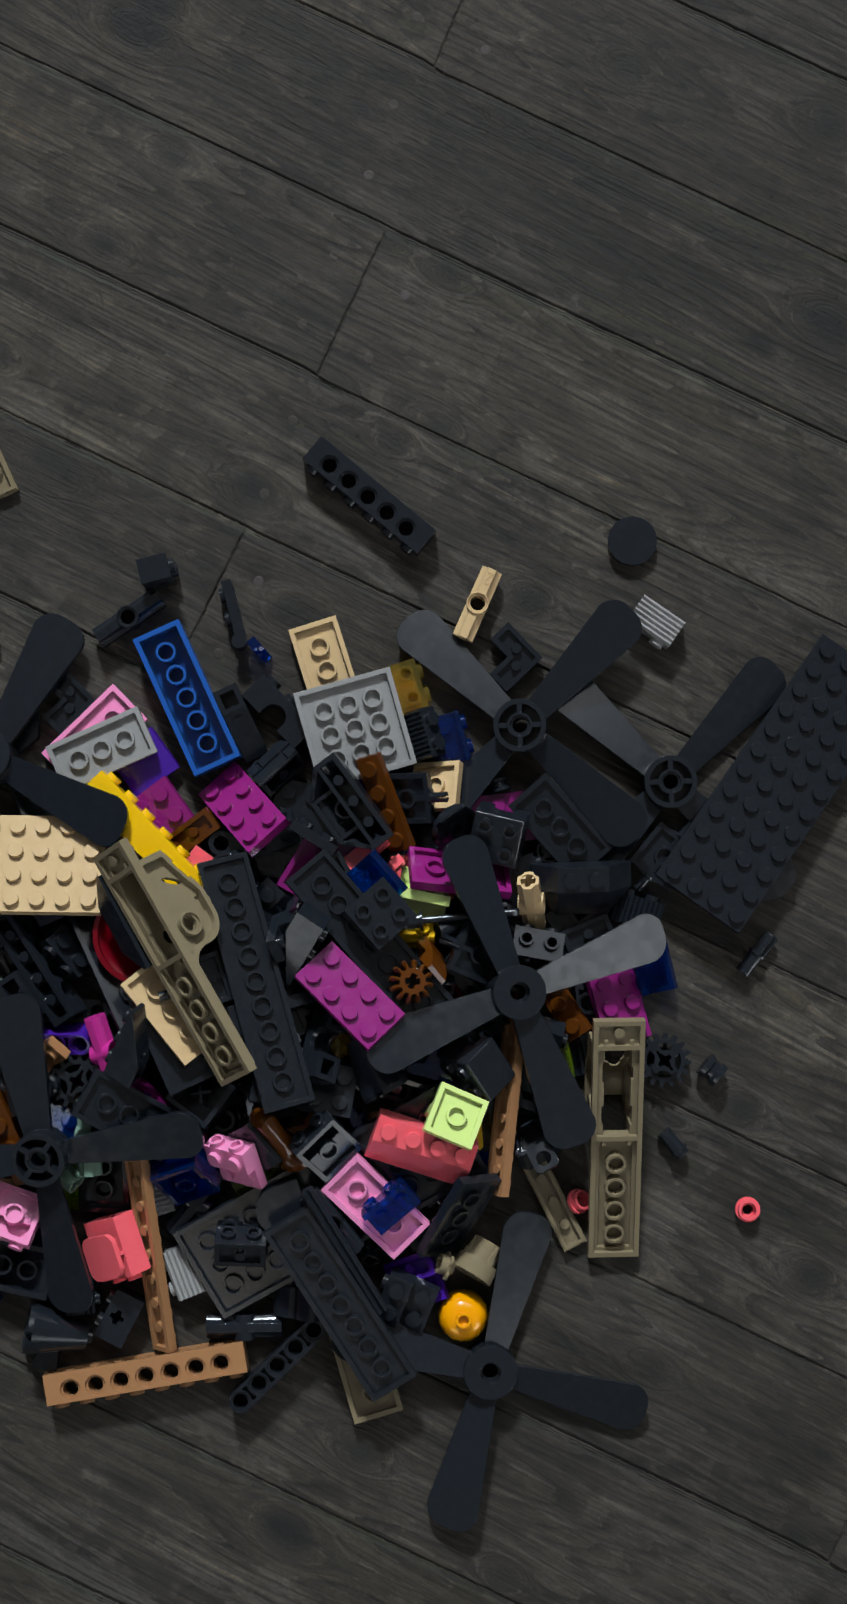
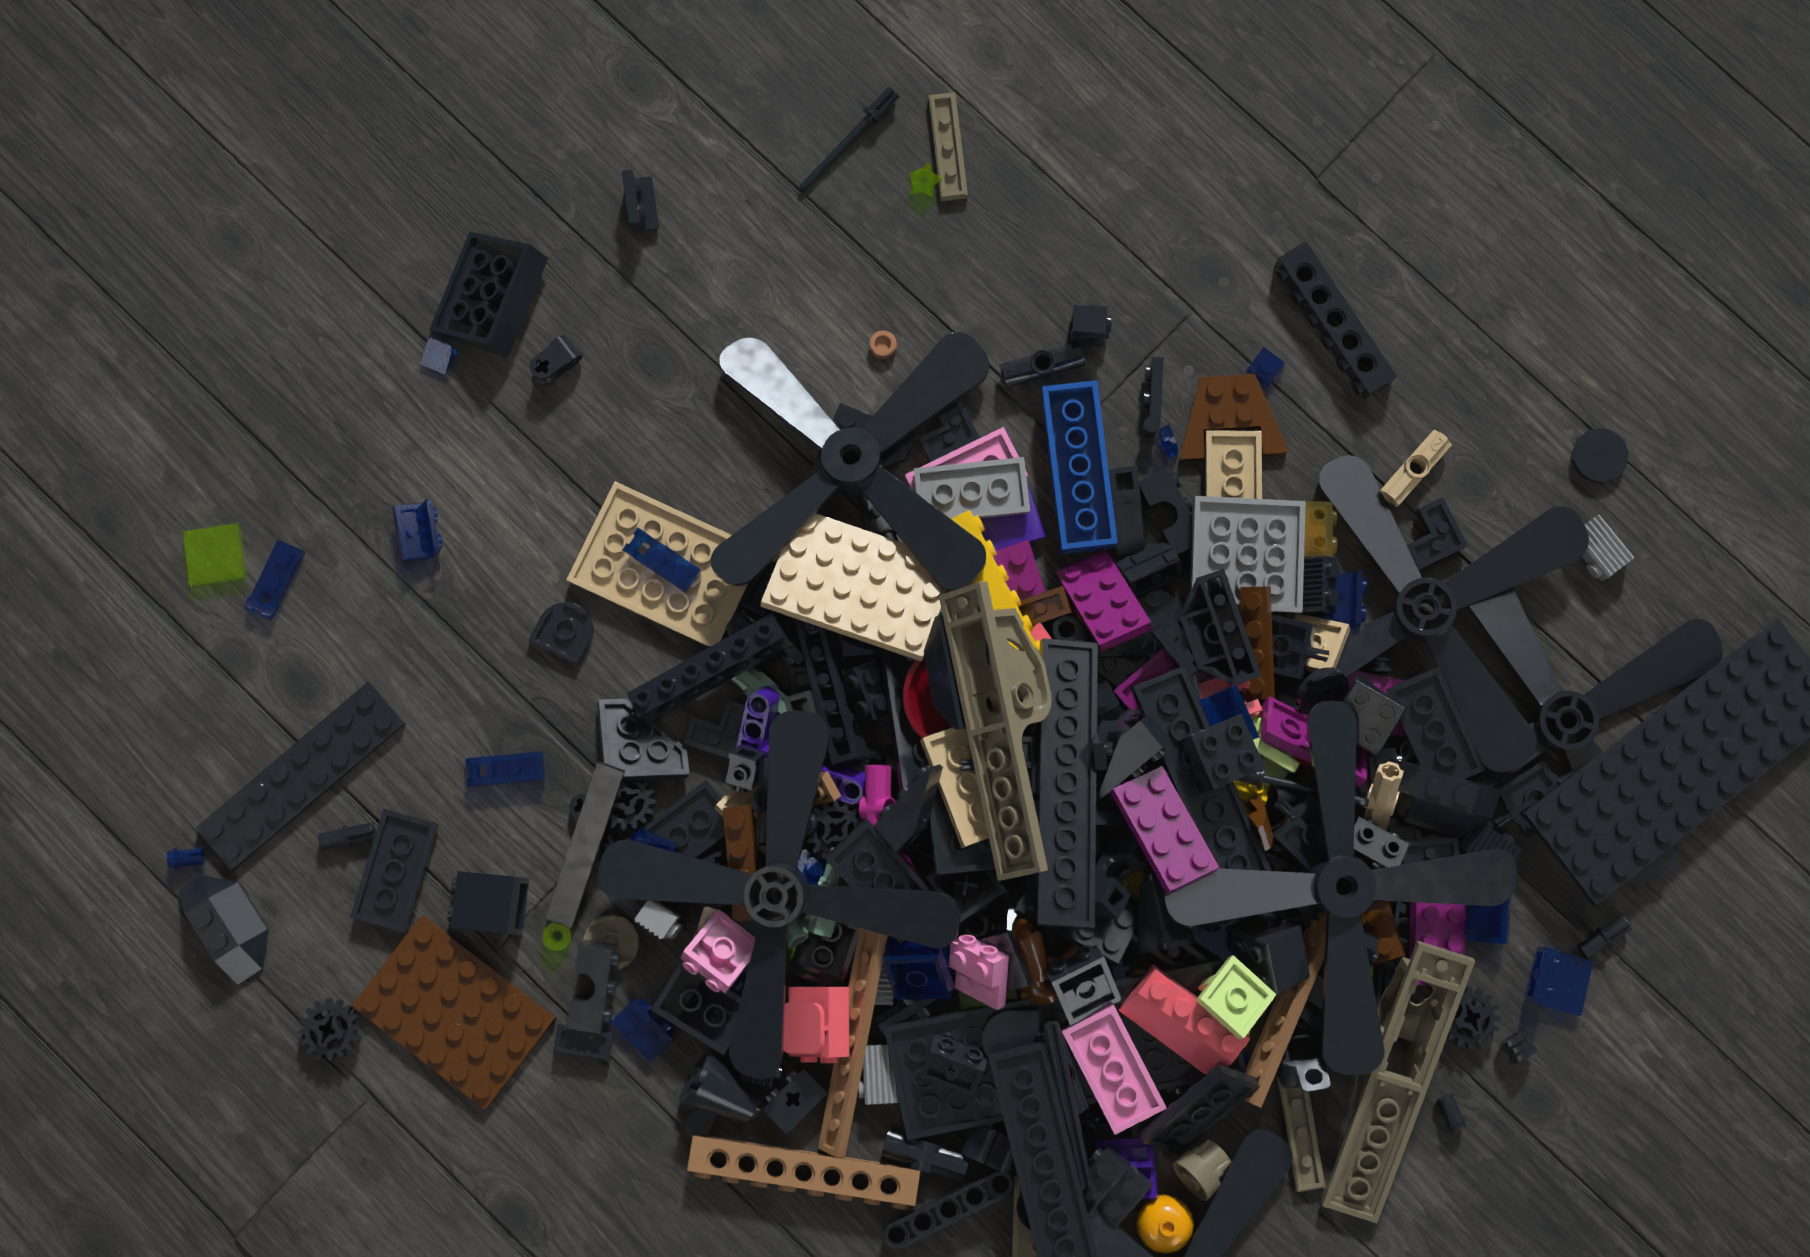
camera: 20 degrees right, 5 degrees down
clear blue bracket [361,1177,421,1235] -> none
reddish brown gear [388,960,433,1004] -> none
dark tan plate [435,1251,456,1280] -> none
coral plate [567,1189,589,1214] -> none
coral plate [735,1196,760,1222] -> none
none -> reddish brown wing [1179,374,1288,462]
none -> clear blue plate [1246,347,1286,386]
none -> clear blue bracket [1524,946,1593,1016]

